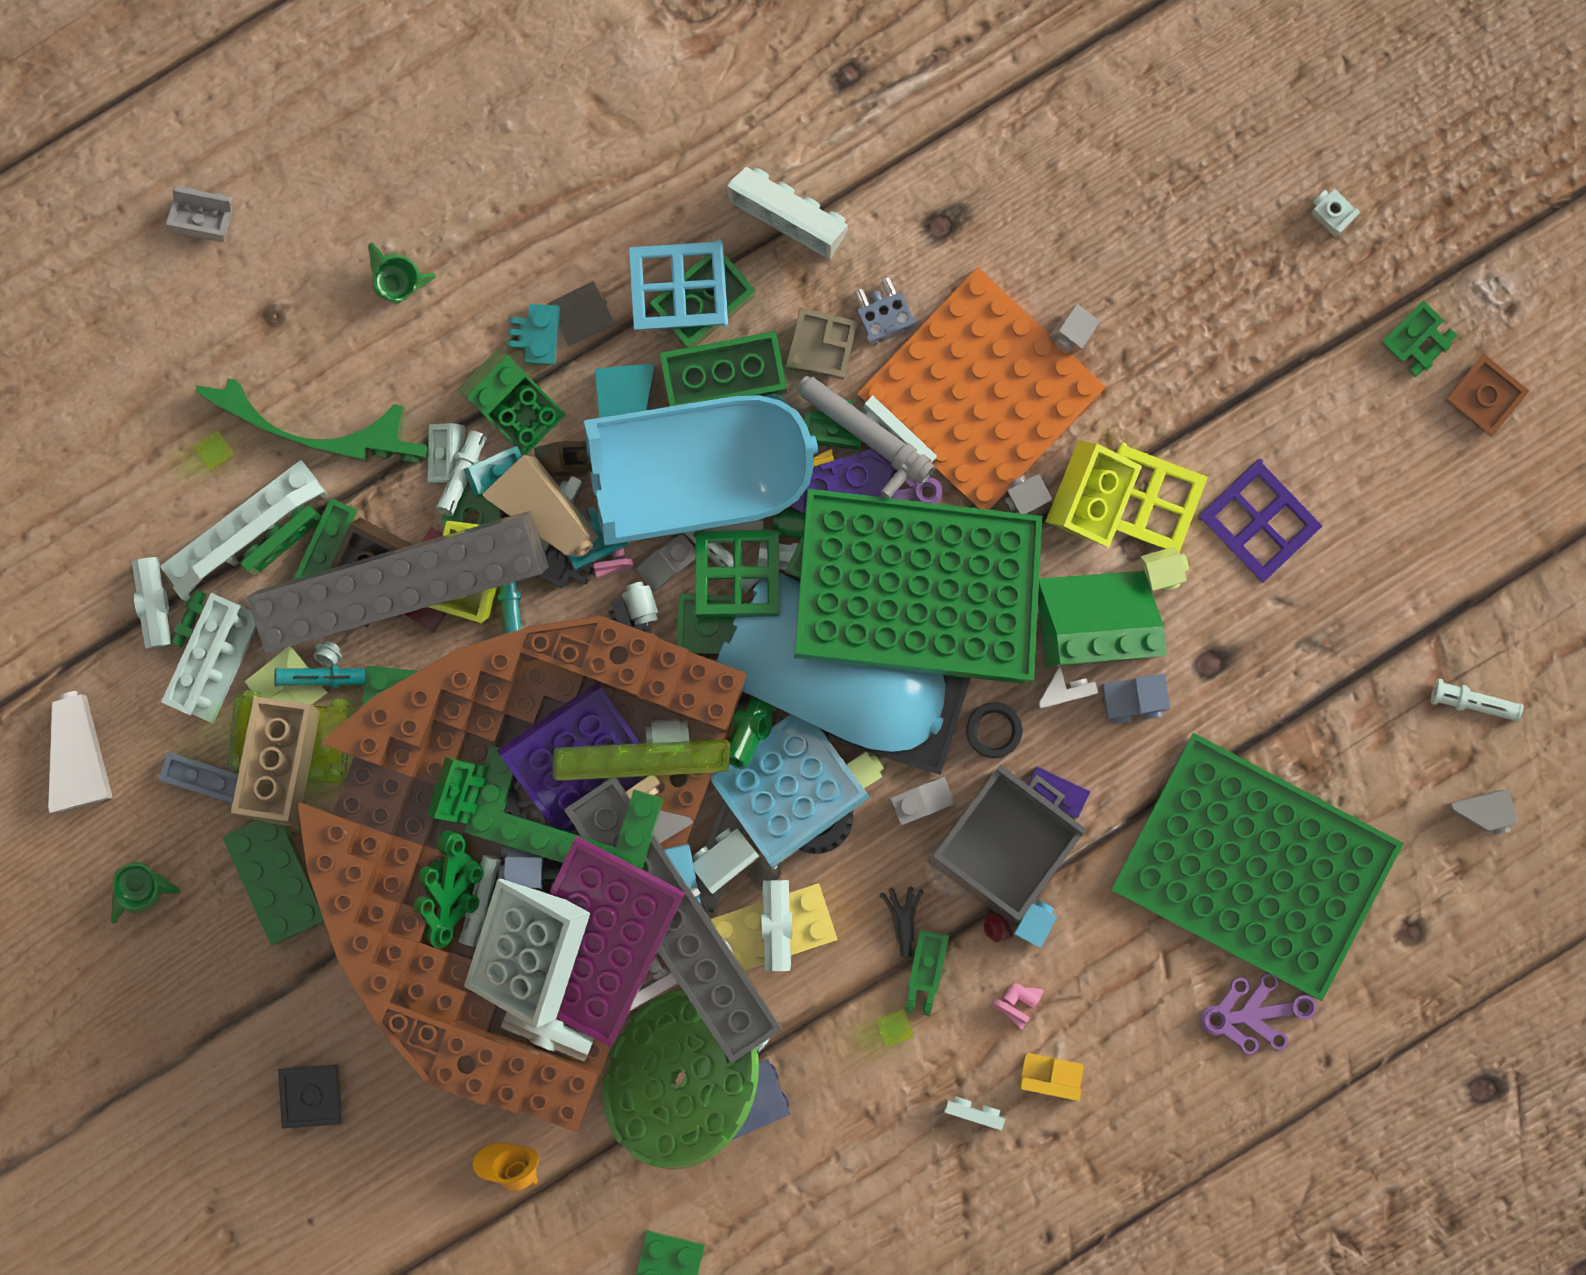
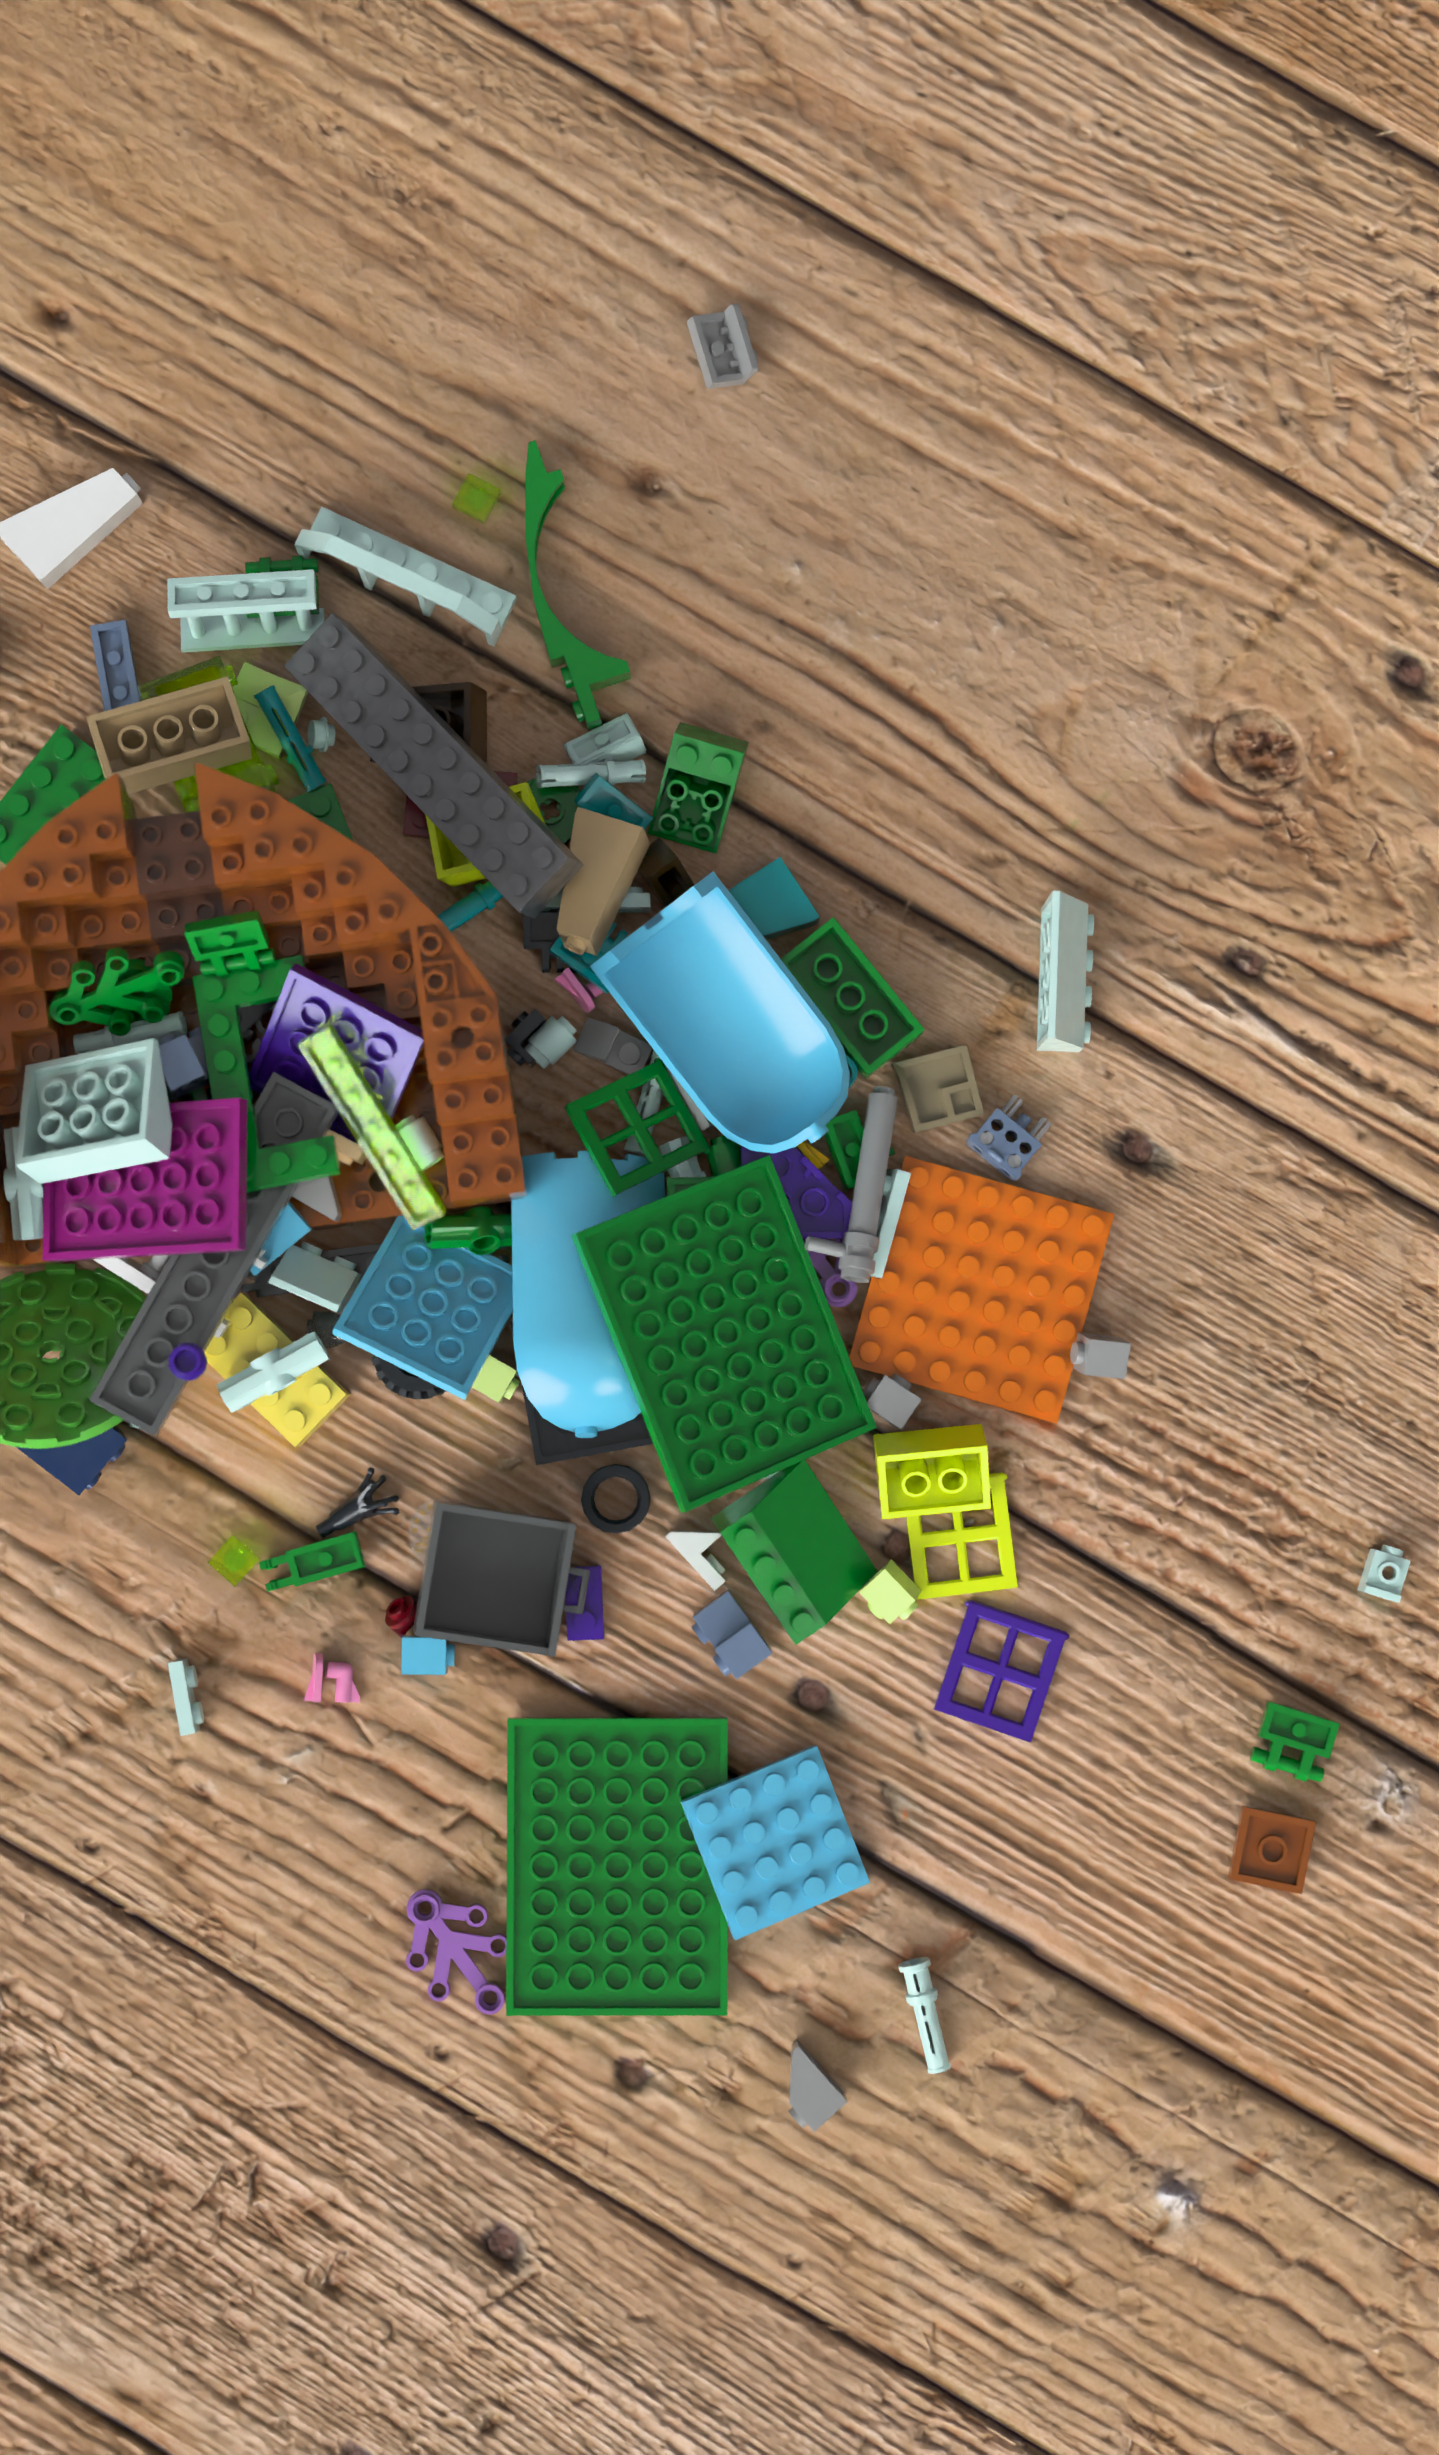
camera: 55 degrees right, 0 degrees up
light aqua piece [132,557,172,649] -> none
green plate [240,505,322,576] -> none
green plate [294,498,358,579] -> none
green piece [368,243,436,304] -> none
teal hinge [507,304,560,365] -> none
clear smoke piece [548,281,615,347] -> none
medium azure window [629,239,728,331] -> none
green brick [650,254,756,348] -> none
green plate [677,594,737,655] -> none
light grey slope [889,777,955,826] -> none
yellow panel [1019,1053,1084,1101] -> none
none -> dark purple plate [169,1343,207,1381]
none -> medium azure plate [680,1745,870,1940]

